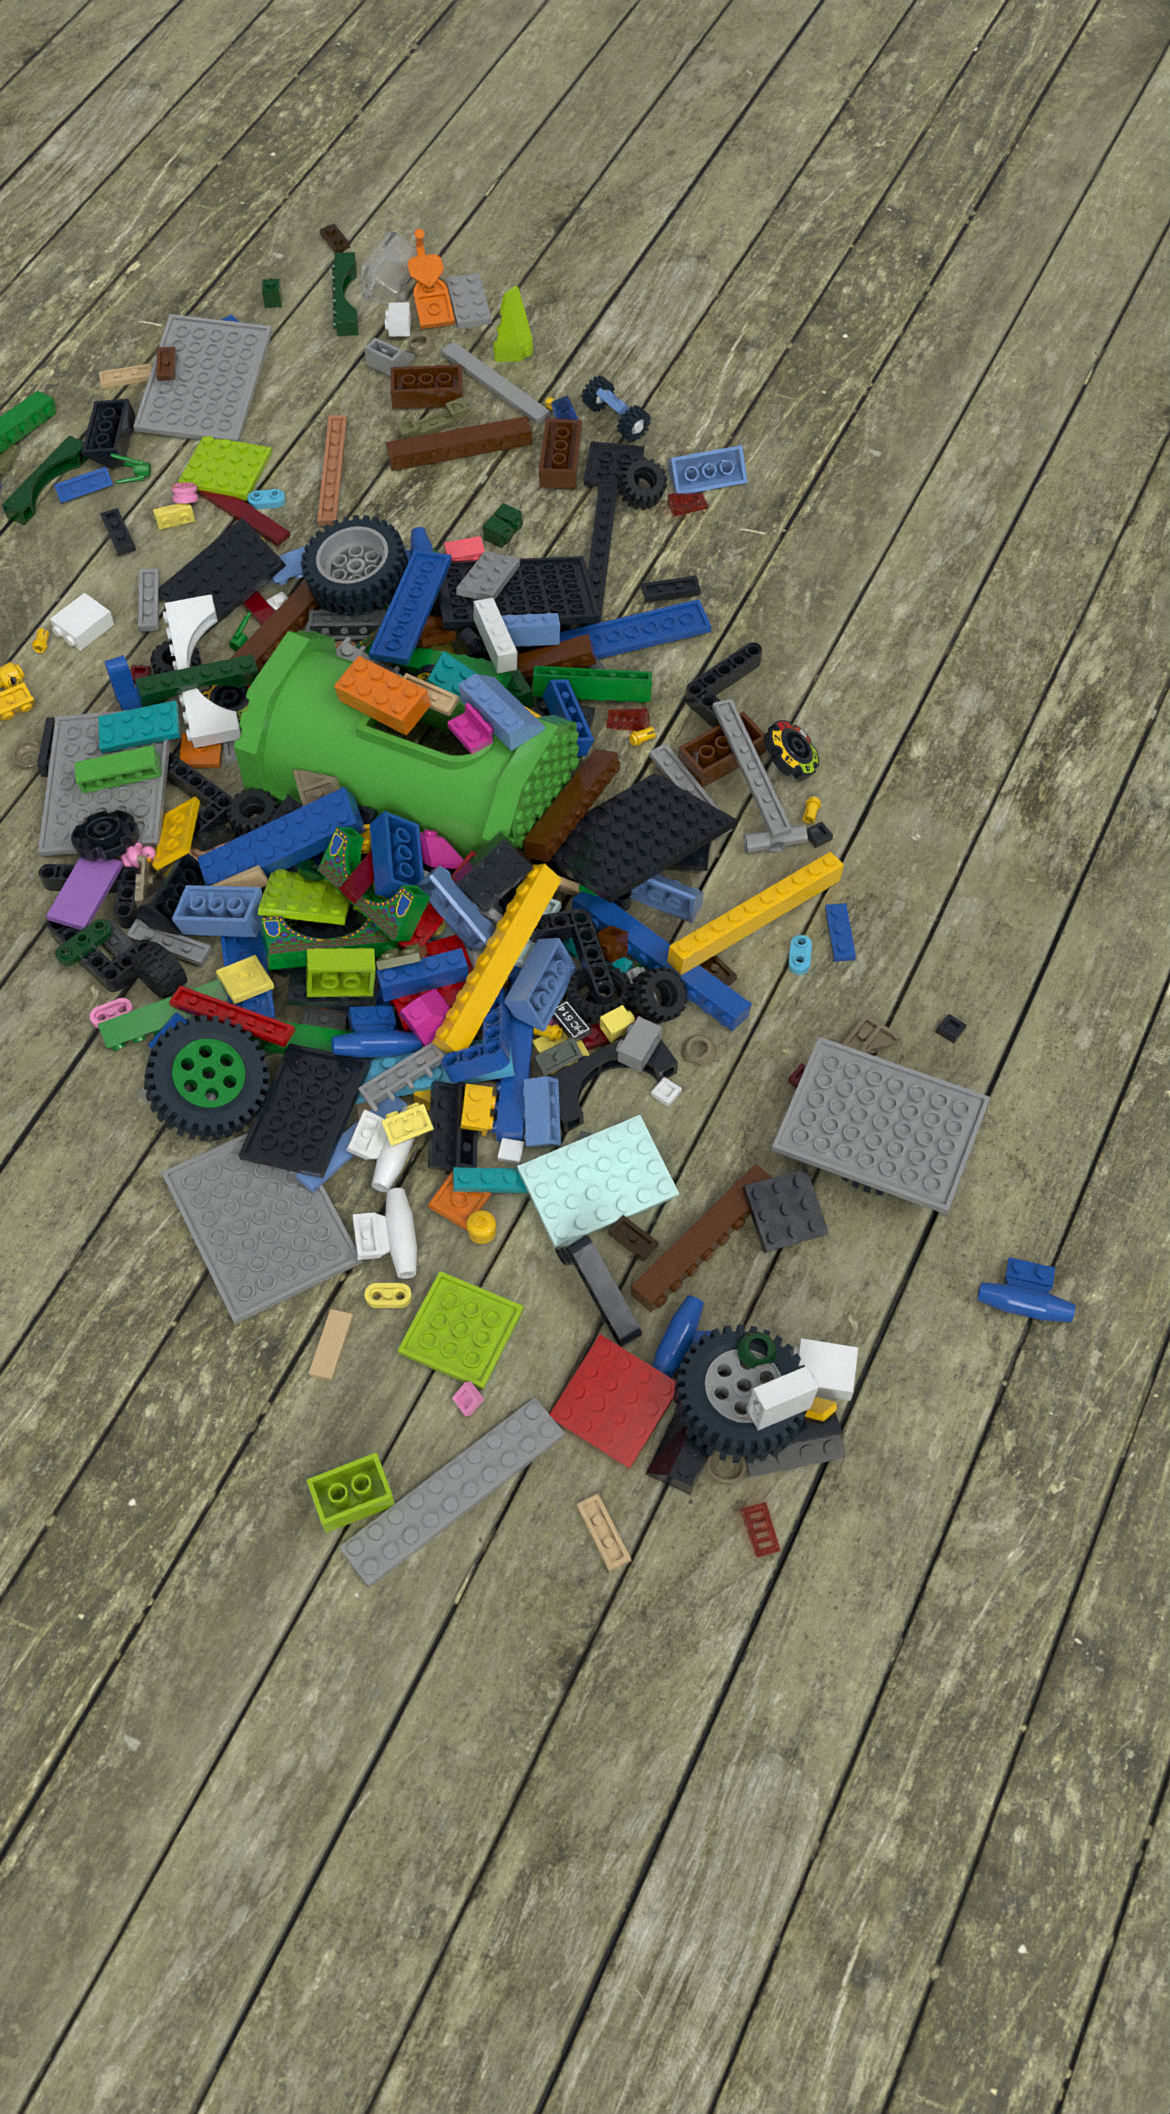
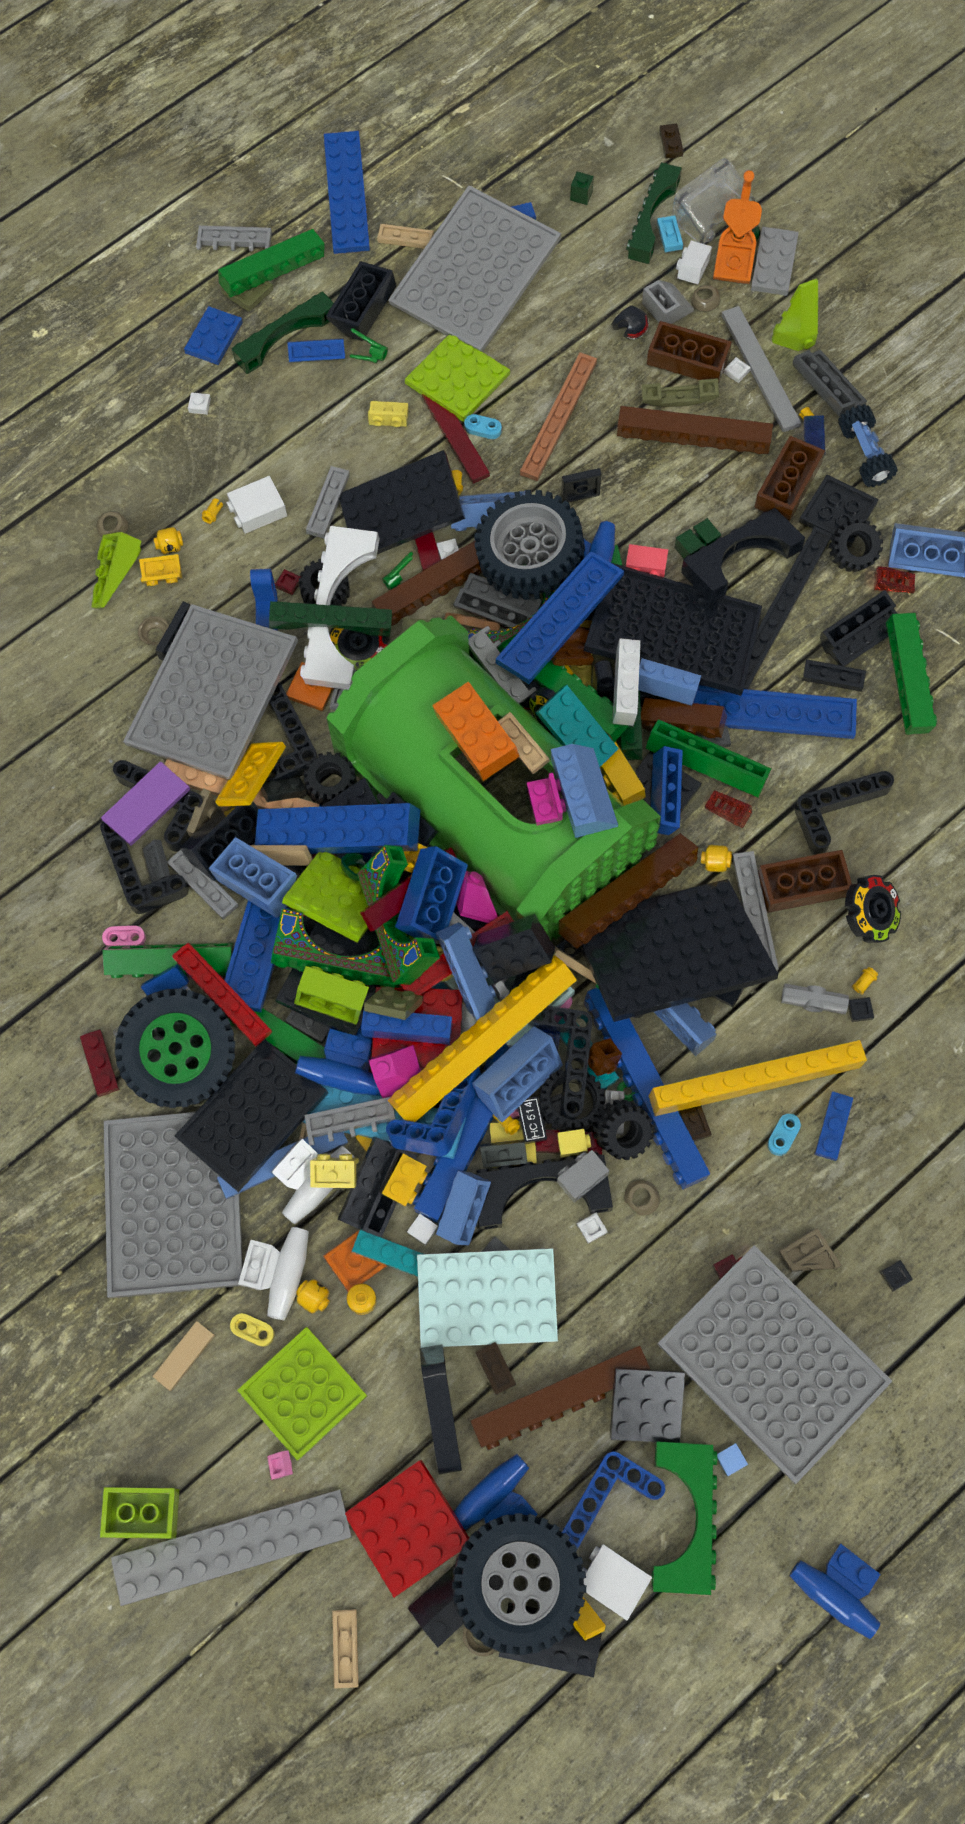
camera: 25 degrees right, 10 degrees up
dark green plate [55,919,113,967] -> none
black piece [71,810,140,861] -> none
bright green brick [75,745,162,794] -> none
teal plate [98,700,180,754] -> none
black plate [100,508,136,556] -> none
bright pink animal [121,842,156,868] -> none
black tyre [131,941,188,999] -> none
reddish brown plate [156,347,176,381] -> none
bright pink wheel [171,482,199,503] -> none
light yellow tile [216,955,274,1004] -> none
dark tan wing [293,769,340,806] -> none
light grey plate [456,552,520,600] -> none
yellow pin [629,726,656,746] -> none
light grey tile [712,698,792,839] -> none
dark green piece [737,1332,777,1369] -> none
clear red slope [740,1502,781,1558] -> none
white brick [747,1366,819,1430] -> none
none -> dark red plate [80,1029,120,1097]
none -> yellow head [297,1279,330,1313]
none -> blue plate [324,131,370,254]
none -> black tile [561,468,602,502]
none -> blue beam [562,1452,665,1549]
none -> black helmet [611,305,649,340]
none -> green arch [652,1442,717,1595]
none -> medium azure plate [657,215,683,252]
none -> black arch [681,508,805,604]
none -> yellow head [701,845,732,872]
none -> light blue tile [717,1443,748,1477]
none -> white tile [724,357,751,383]
none -> dark grey brick [793,350,867,418]
none -> black brick [820,590,898,666]
none -> green brick [886,613,937,735]

